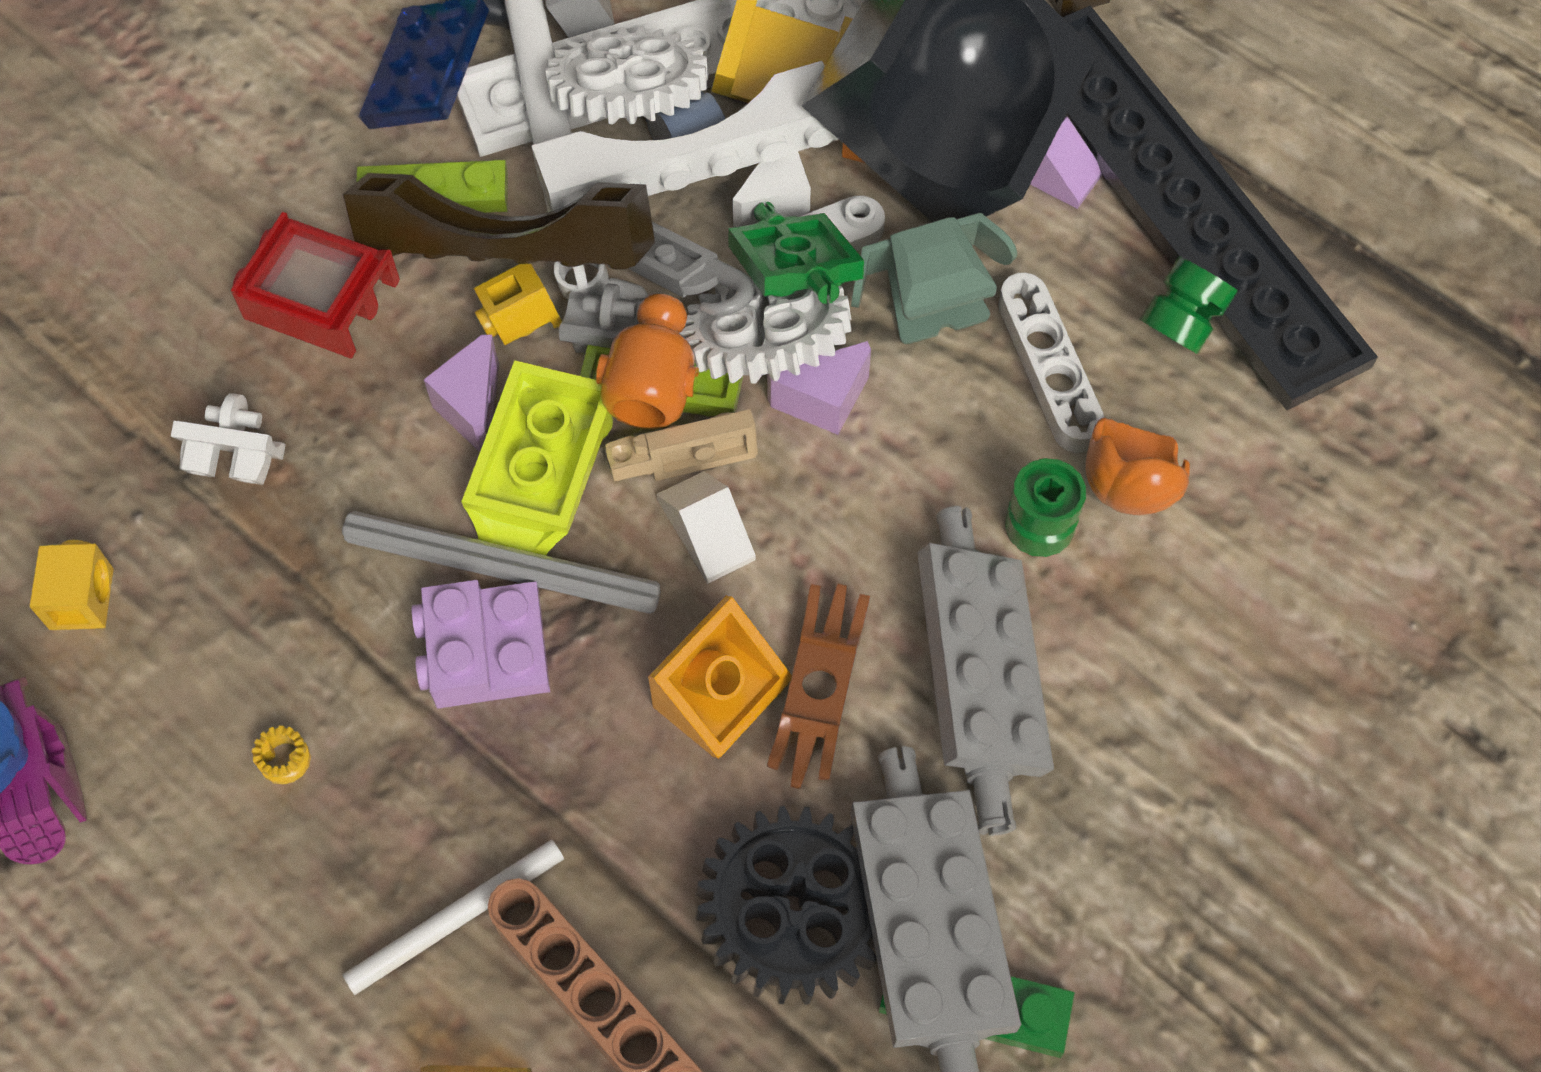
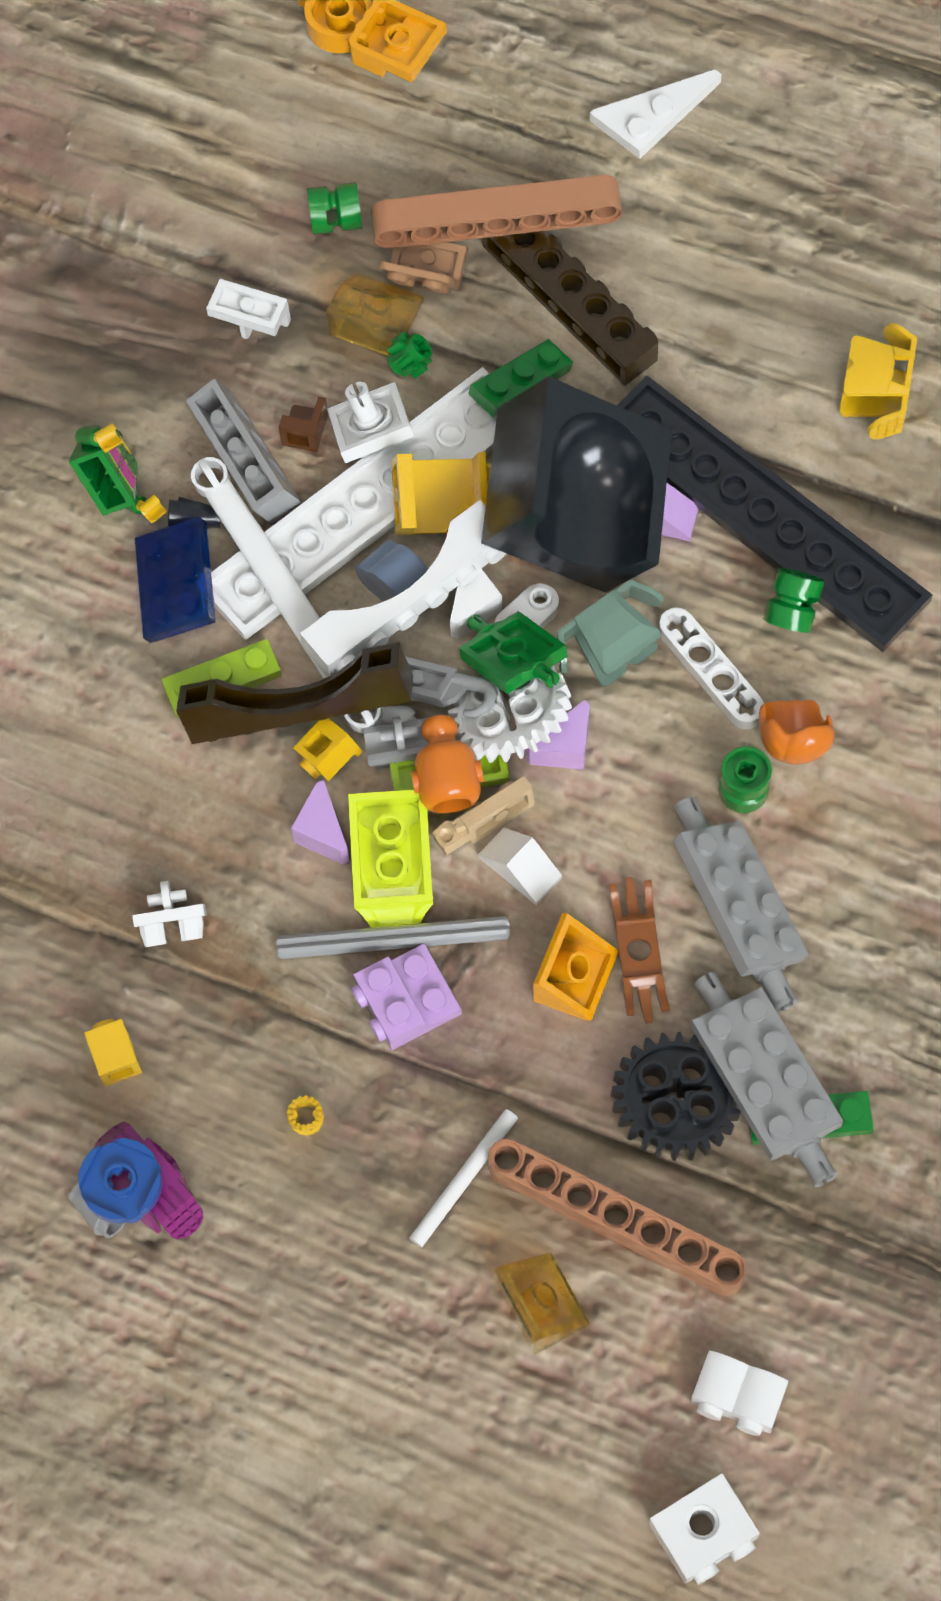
camera: 15 degrees left, 5 degrees up
red window [231,212,400,359] -> none
white gear [545,27,708,124] -> none
none -> yellow piece [839,323,918,439]

